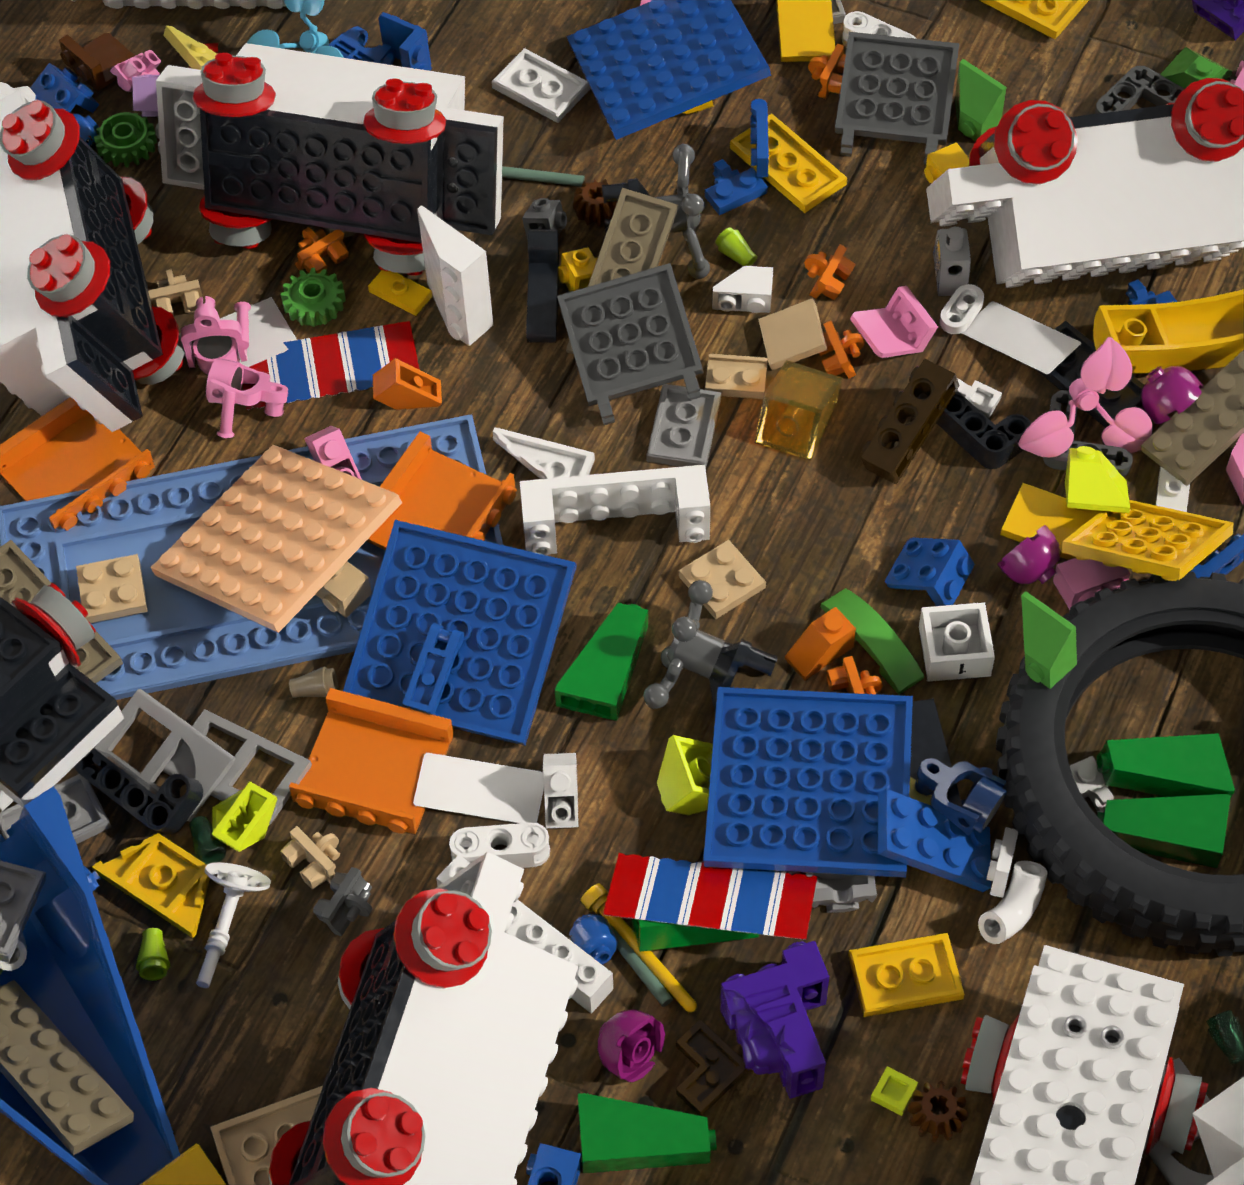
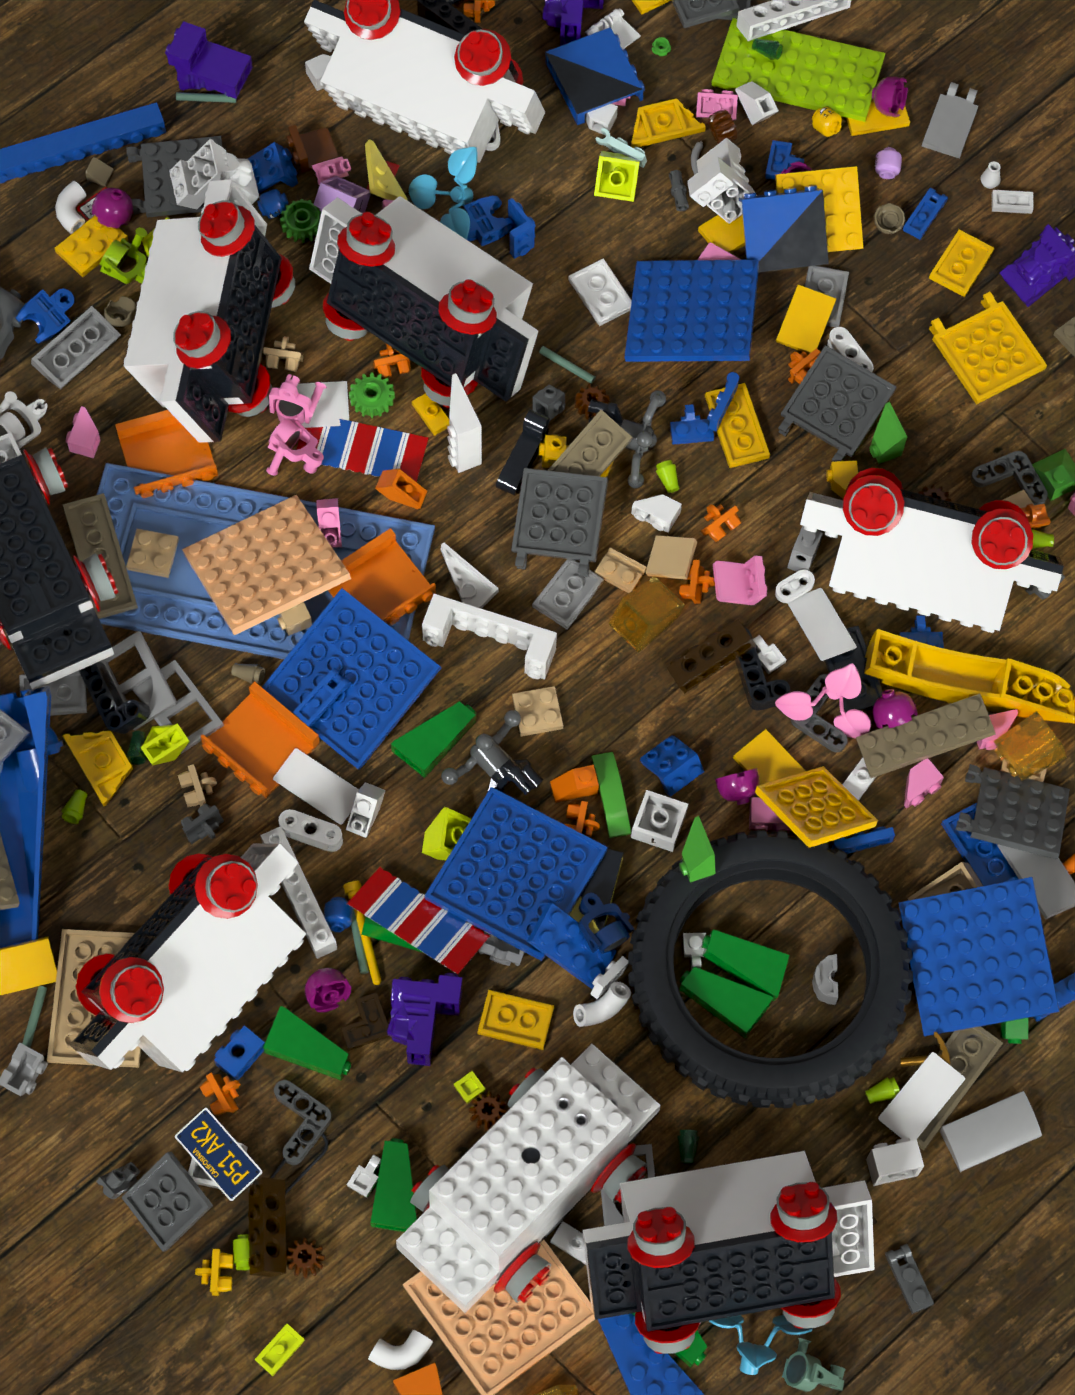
camera: 20 degrees right, 10 degrees up
white dish [196,862,271,988] -> none
neon yellow slope [1065,446,1130,513] -> none

